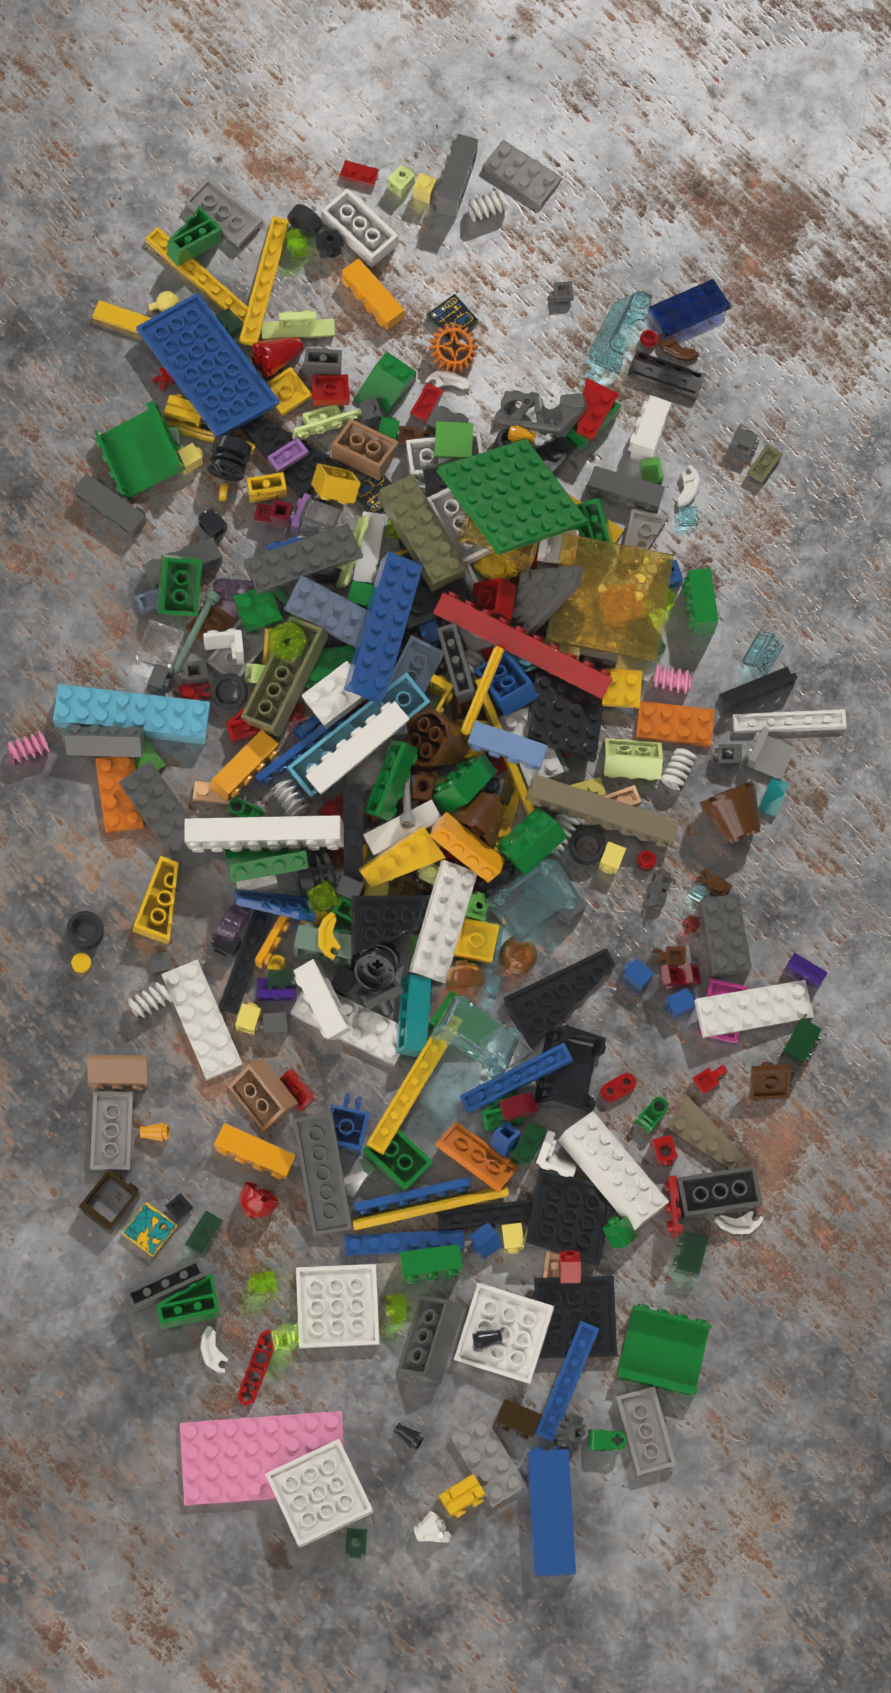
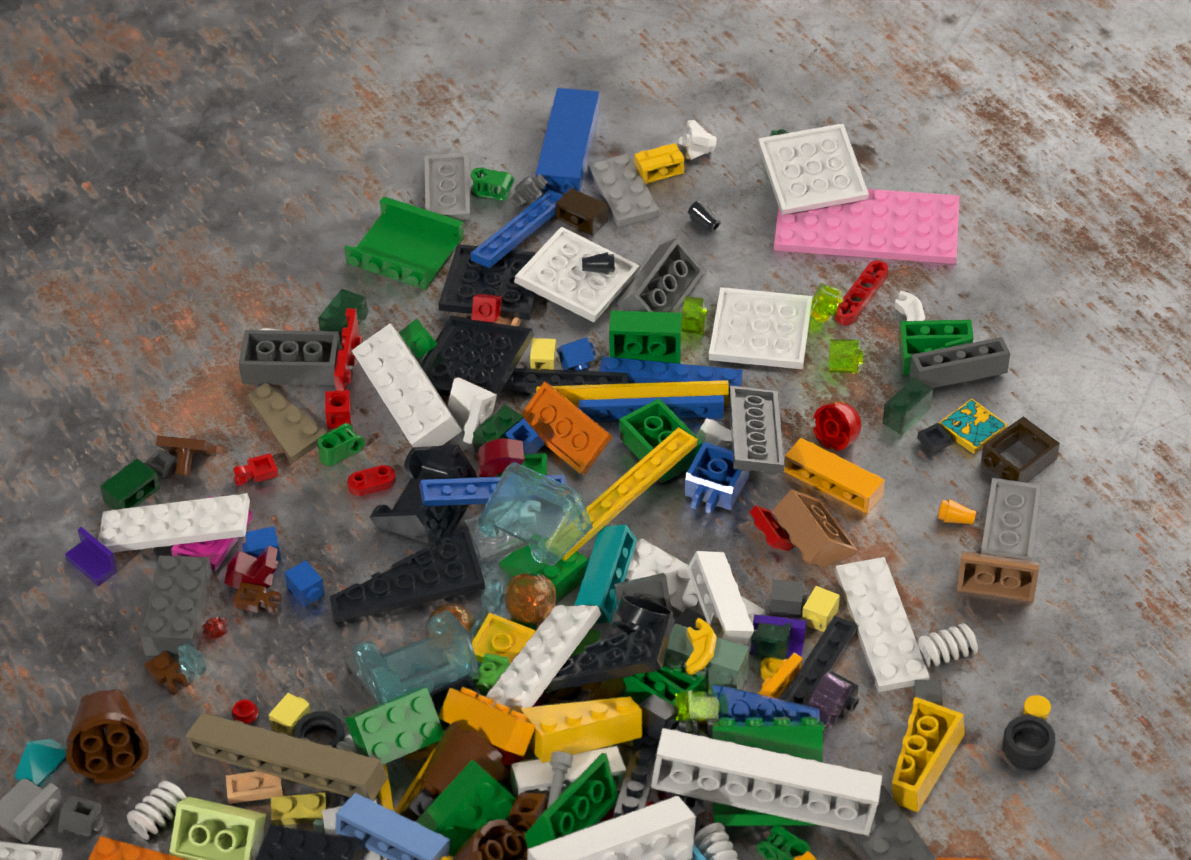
camera: 160 degrees left, 25 degrees down
dark grey hinge [645,868,672,910] -> none

